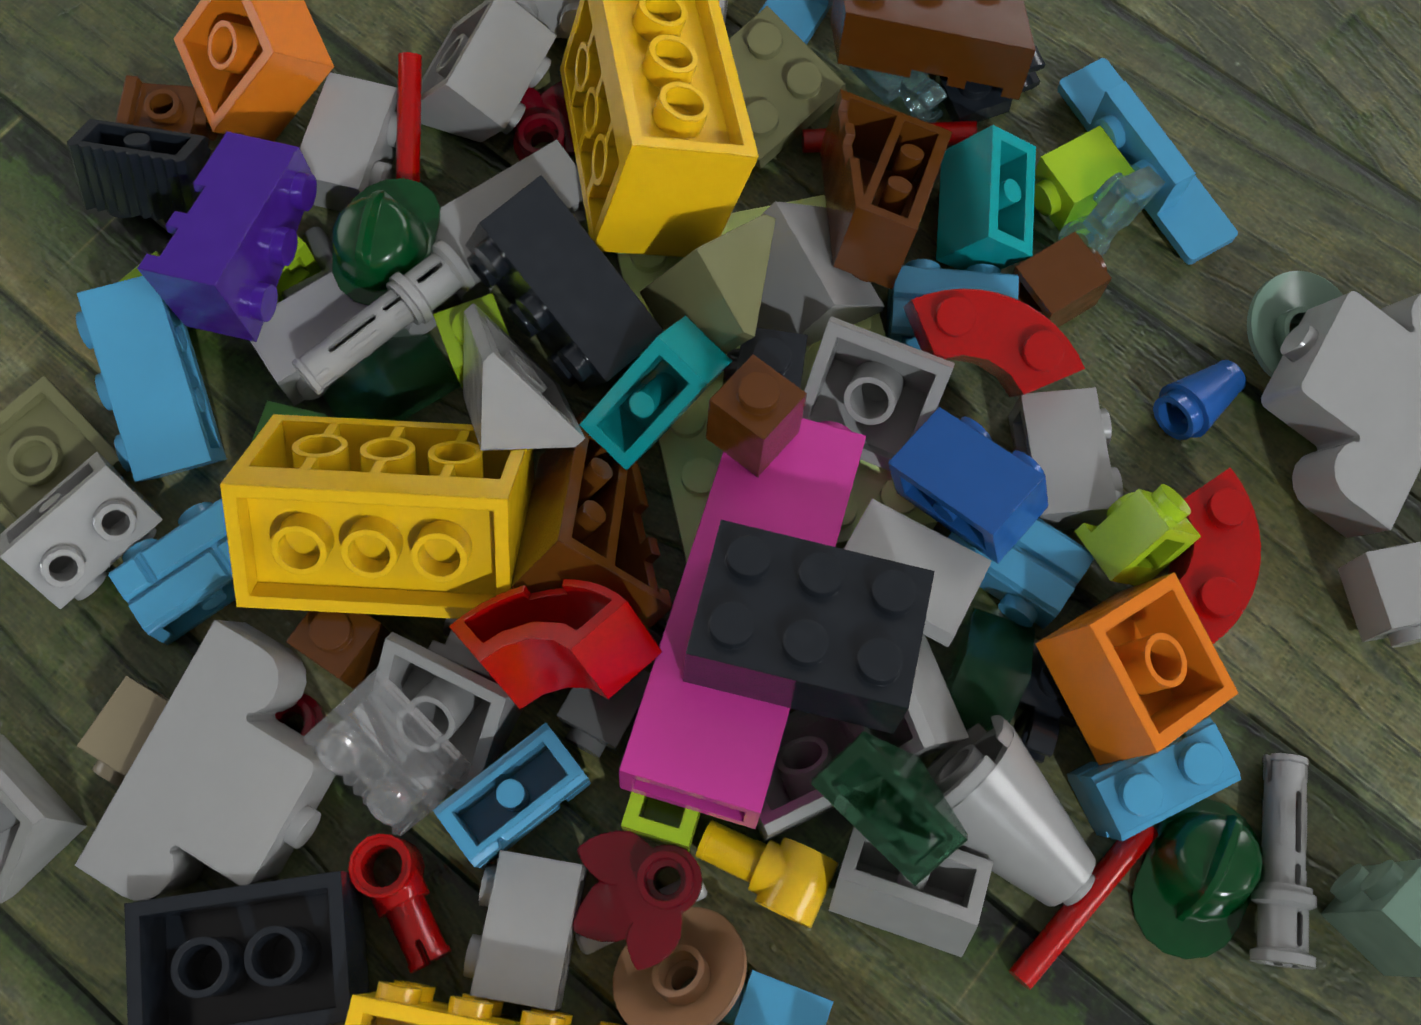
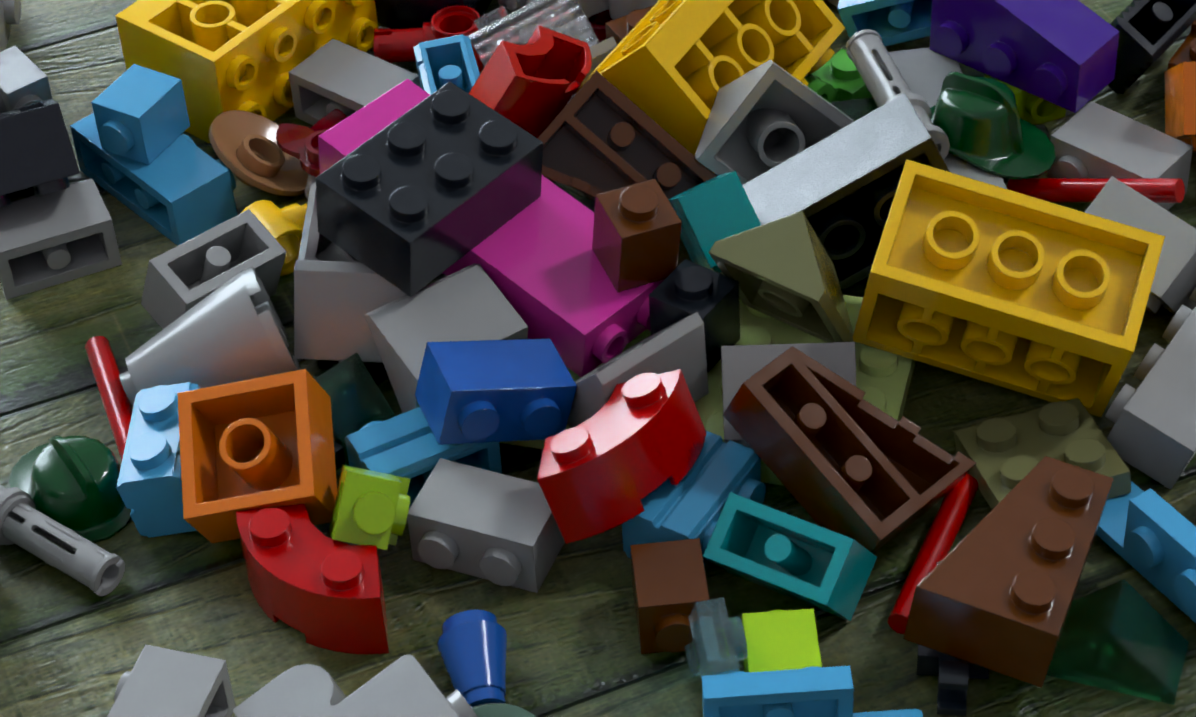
camera: 120 degrees right, 30 degrees down
clear green slope [810,731,968,886] -> none

